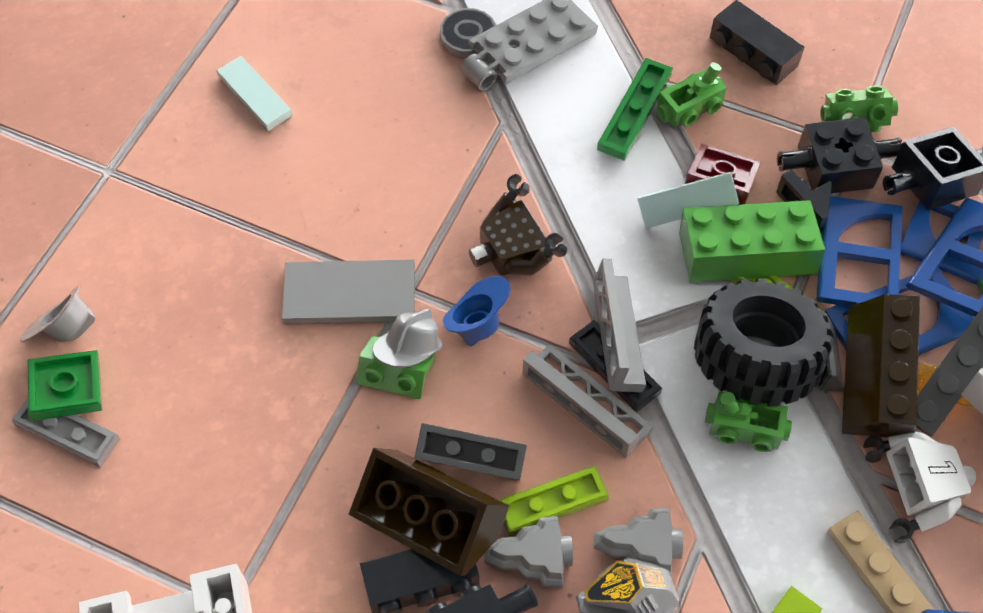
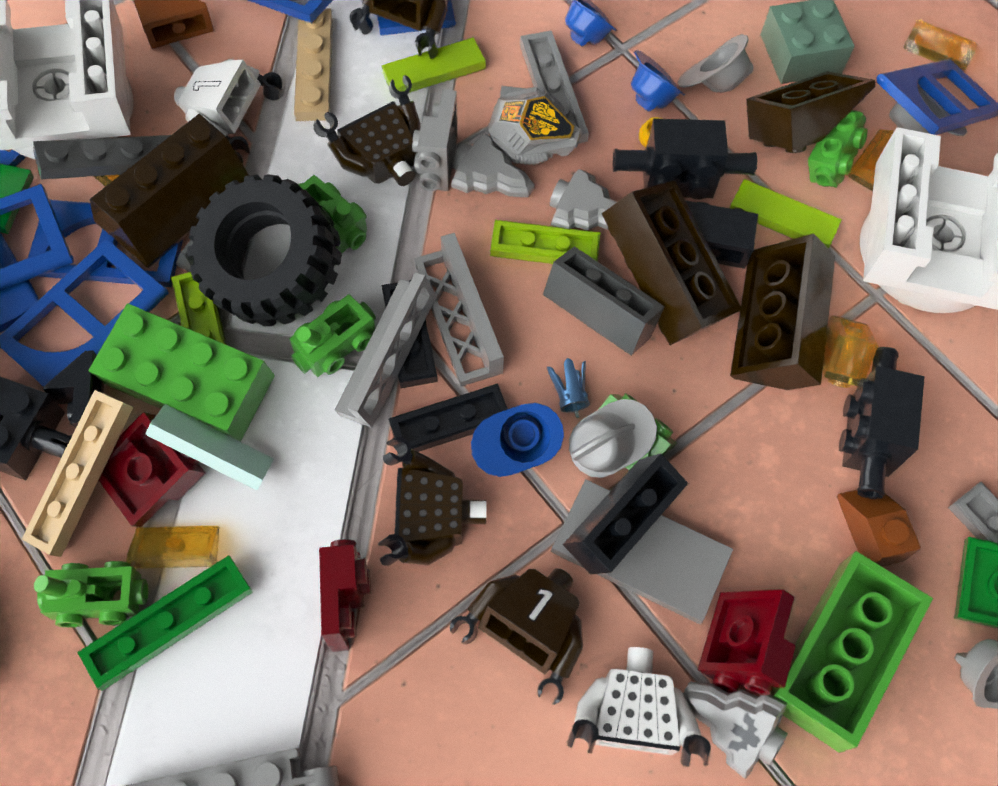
camera: 155 degrees left, 5 degrees up
none -> tan plate [21,390,133,557]
none -> clear yellow slope [126,526,220,569]
none -> bright green brick [289,294,376,378]
none -> dark brown torso [313,75,421,186]
none -> dark red plate [319,539,371,652]
none -> black tile [389,383,508,452]
none -> light grey plate [412,89,458,191]
none -> dark brown torso [450,568,583,705]
none -> flat silver piece [547,358,590,418]
none -> black brick [562,453,689,574]
none -> white torso [567,647,711,767]
none -> light grey rock [683,682,788,779]
none -> dark red plate [697,589,796,695]
none -> dark brown slope [730,234,835,390]
none -> bright green brick [771,551,933,753]
none -> clear yellow slope [823,315,878,388]
none -> dark orange slope [837,490,922,567]
none -> black brick [839,347,925,499]

